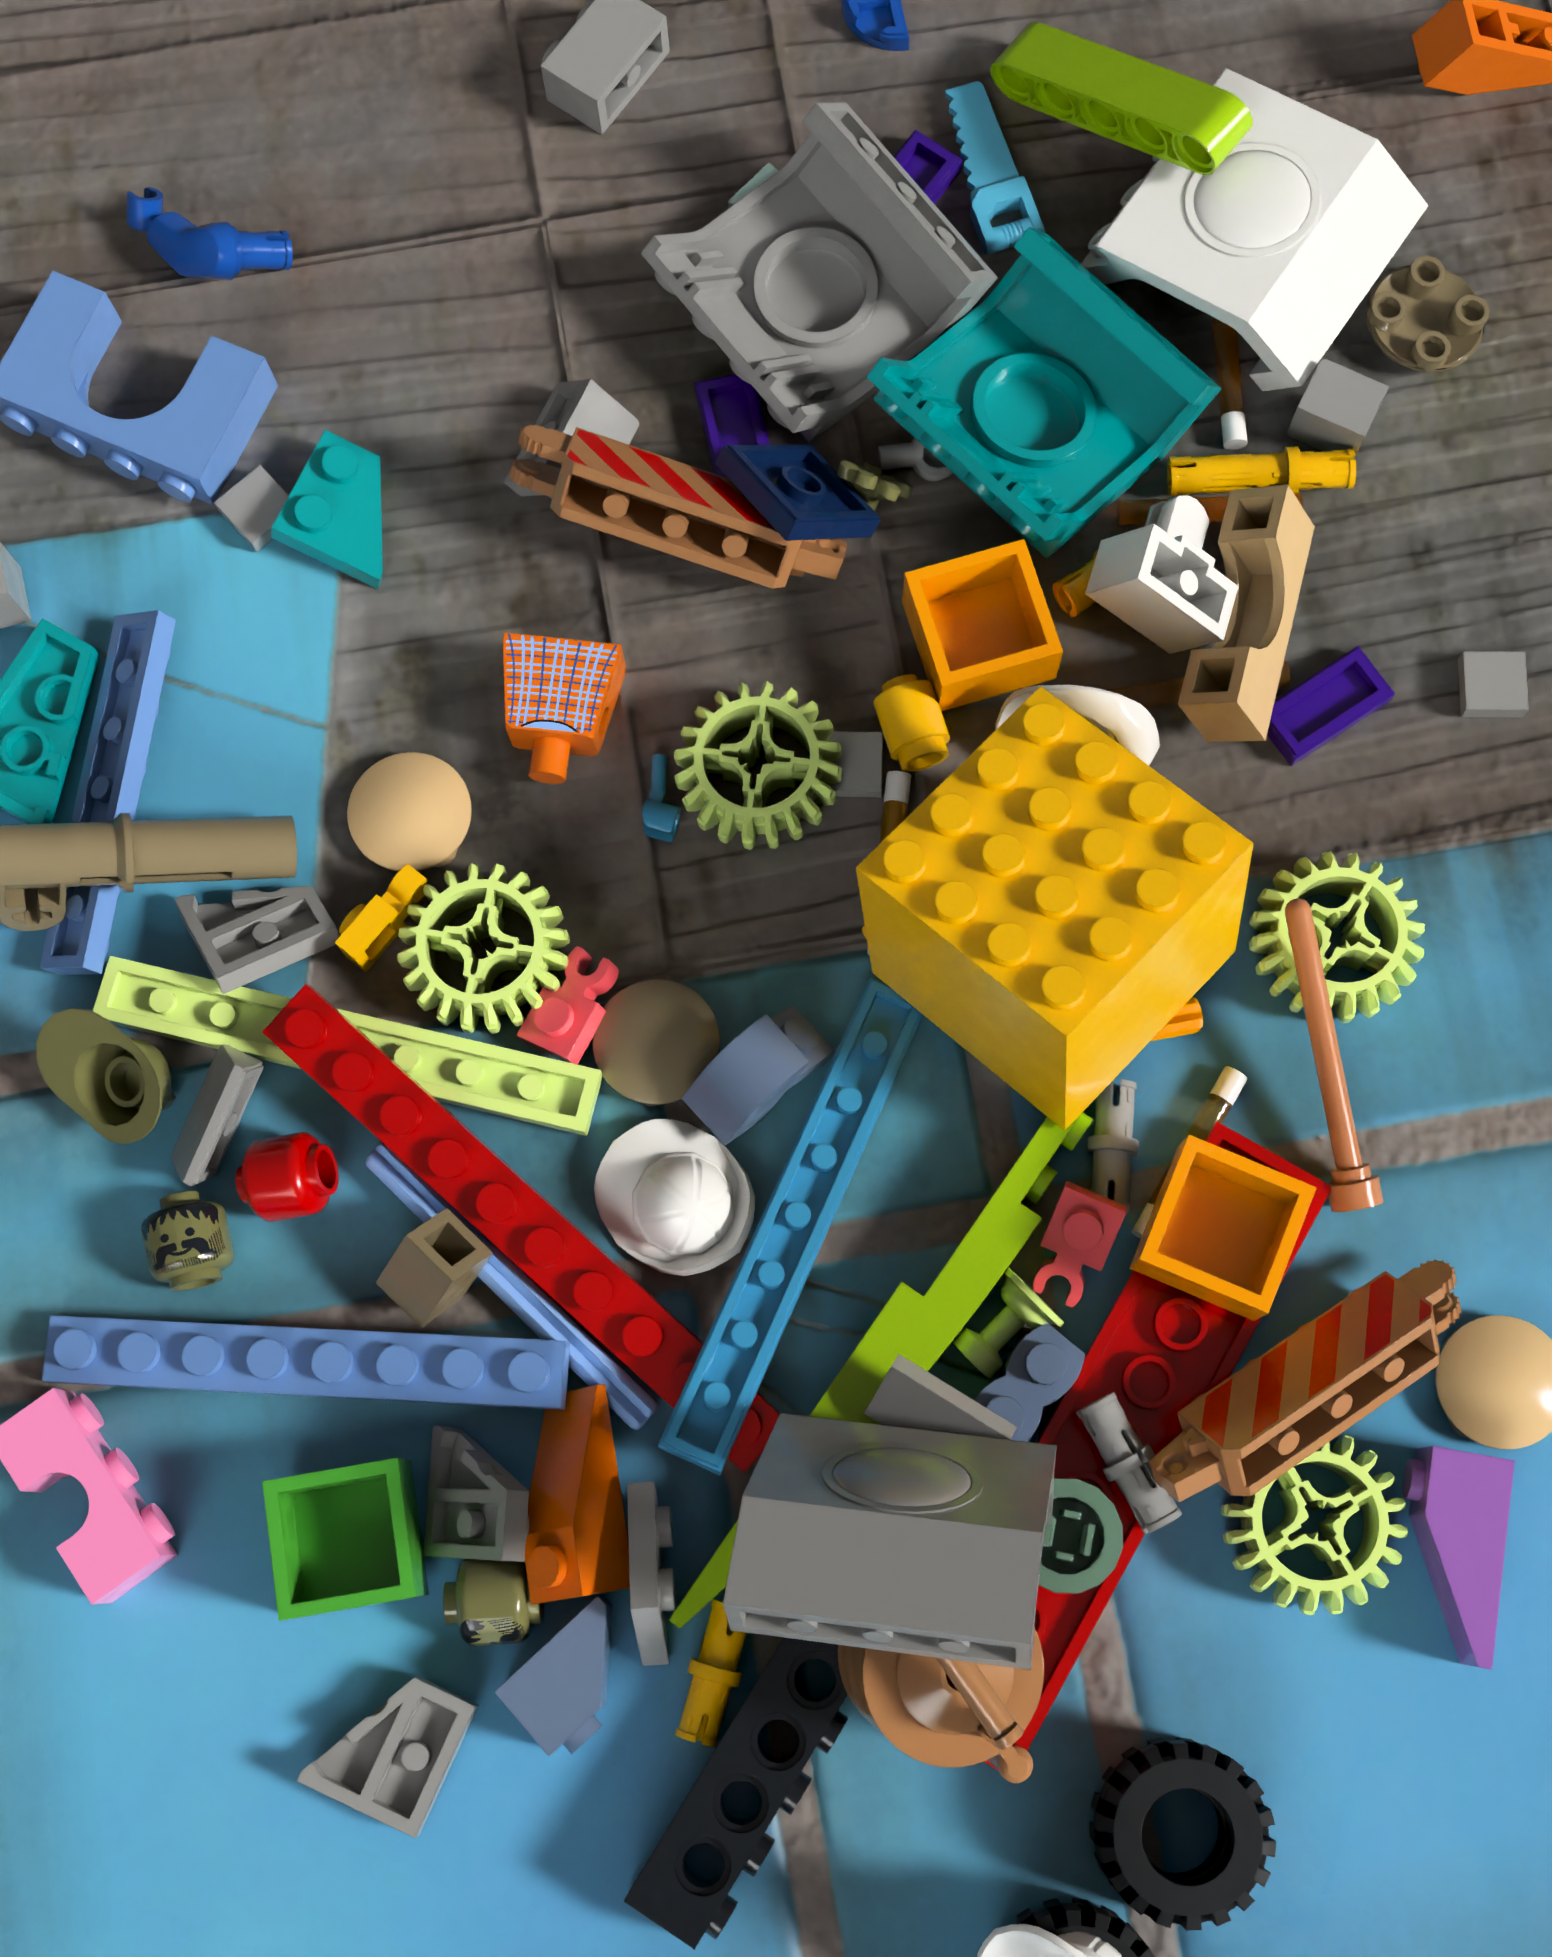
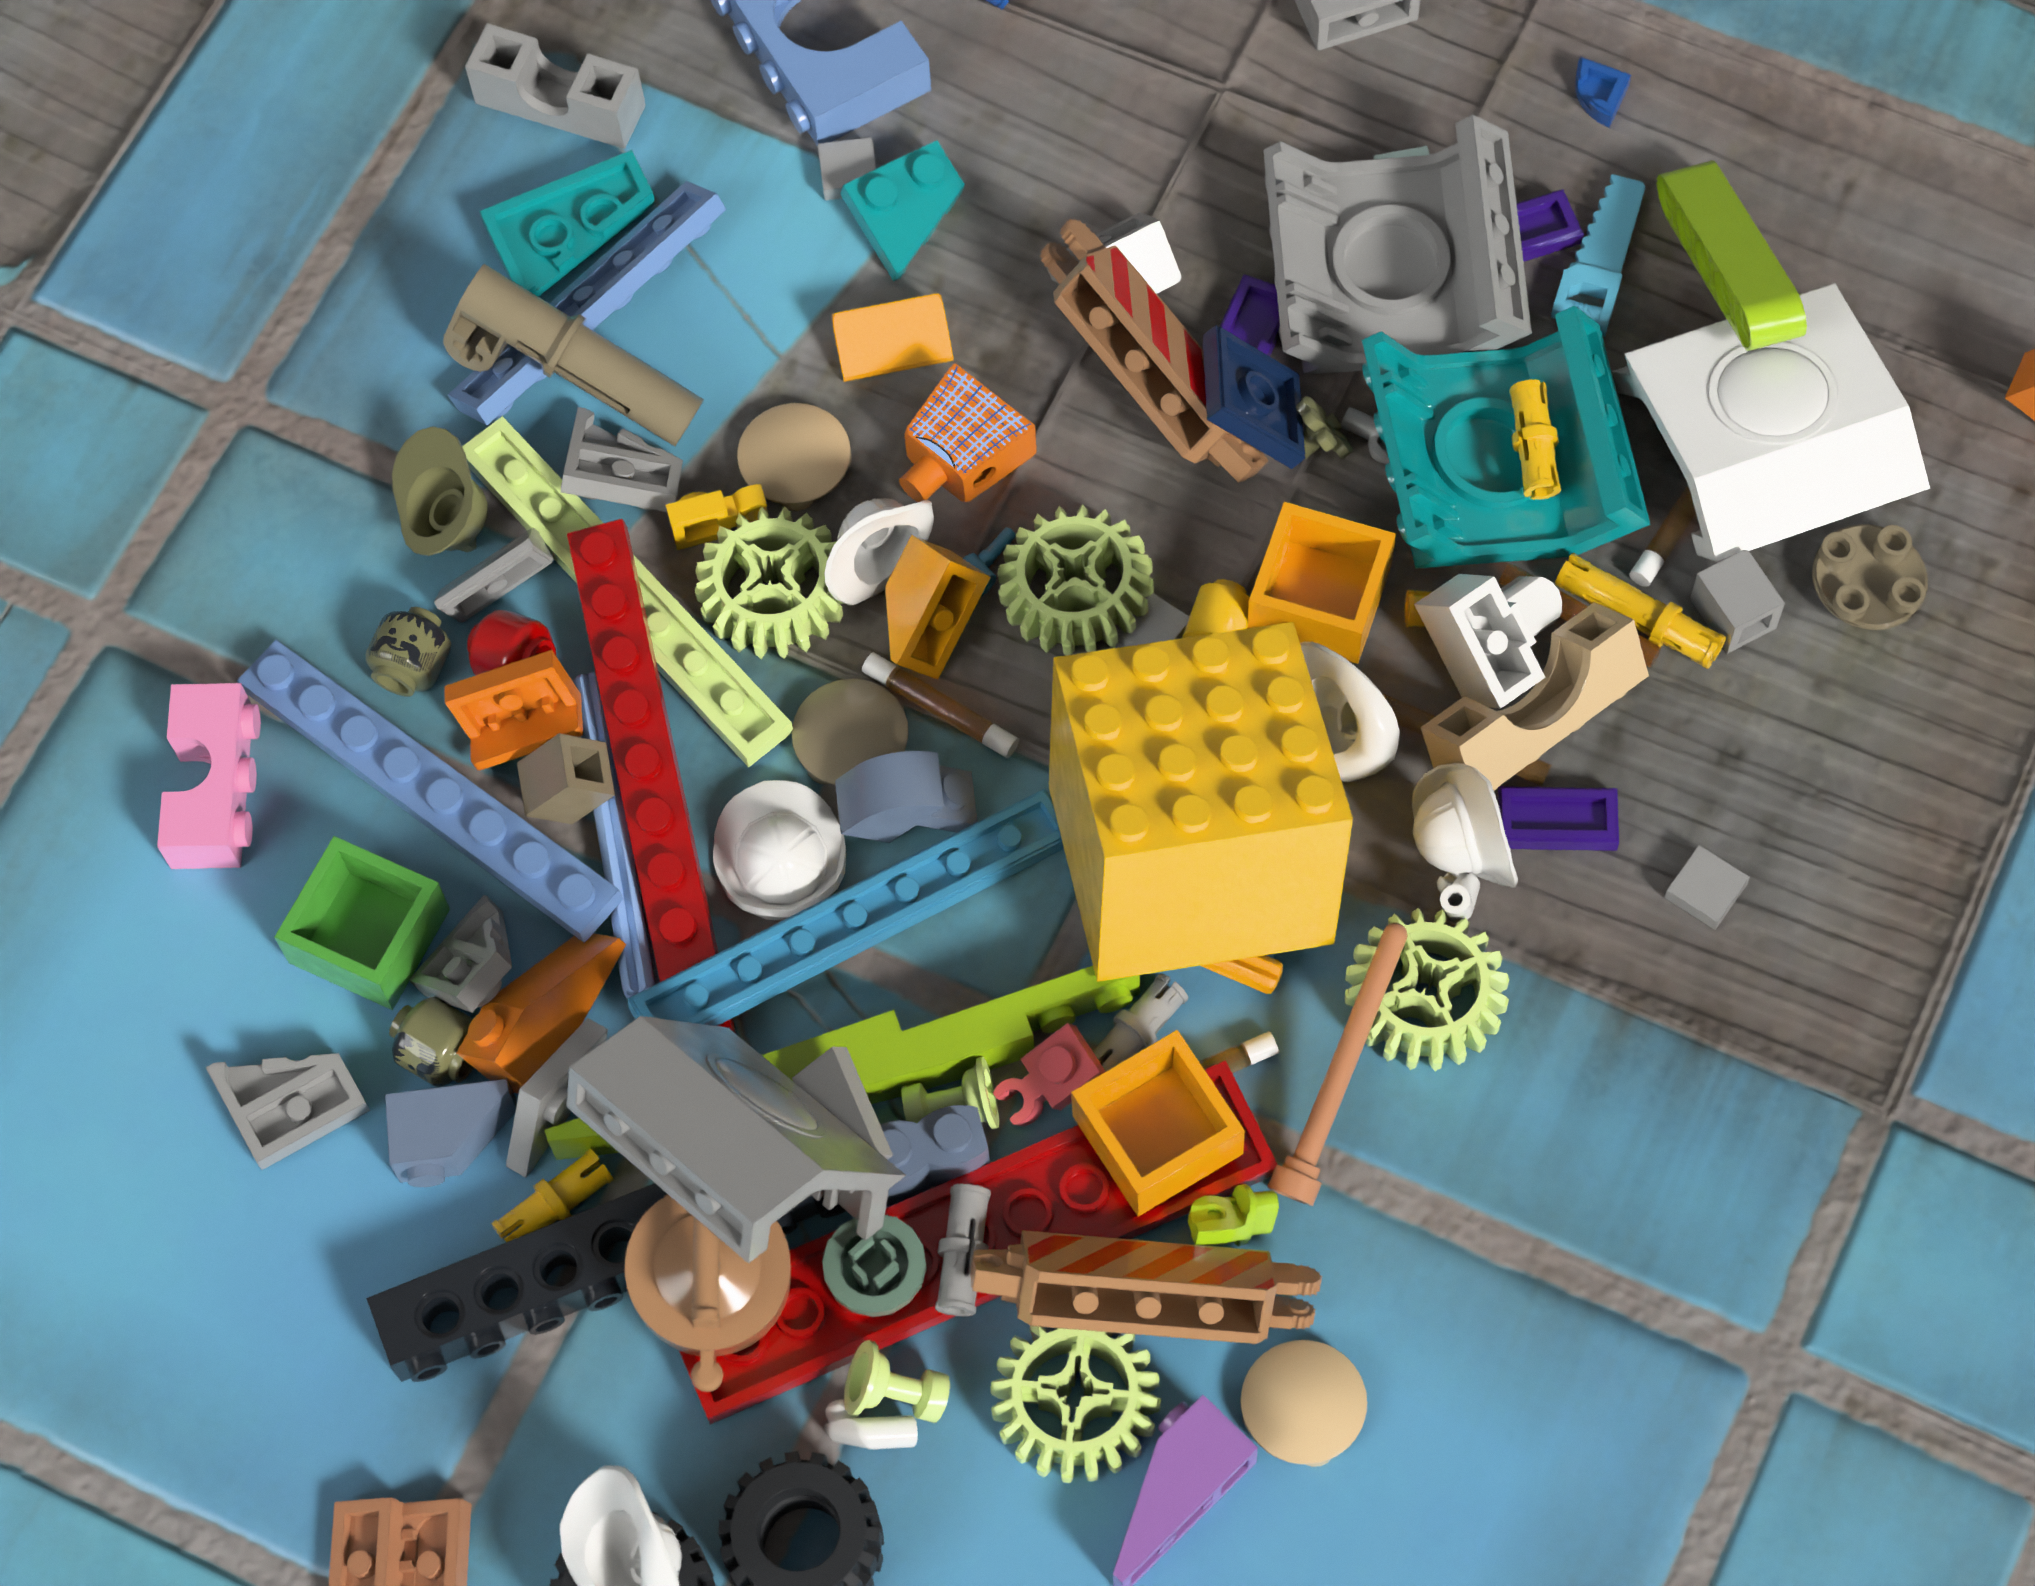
camera: 35 degrees right, 10 degrees down
coral plate [516,946,619,1065] -> none
none -> orange bracket [444,650,583,771]
none -> white arm [824,1399,917,1450]
none -> white hat [825,498,934,605]
none -> light orange slope [831,293,954,382]
none -> yellowish green piece [844,1340,950,1423]
none -> clear orange bar [862,652,1019,758]
none -> light orange slope [885,535,991,680]
none -> lime piece [1188,1184,1279,1247]
none -> white hat [1412,763,1518,888]
none -> white arm [1437,872,1480,923]
none -> yellow pin [1509,379,1561,500]

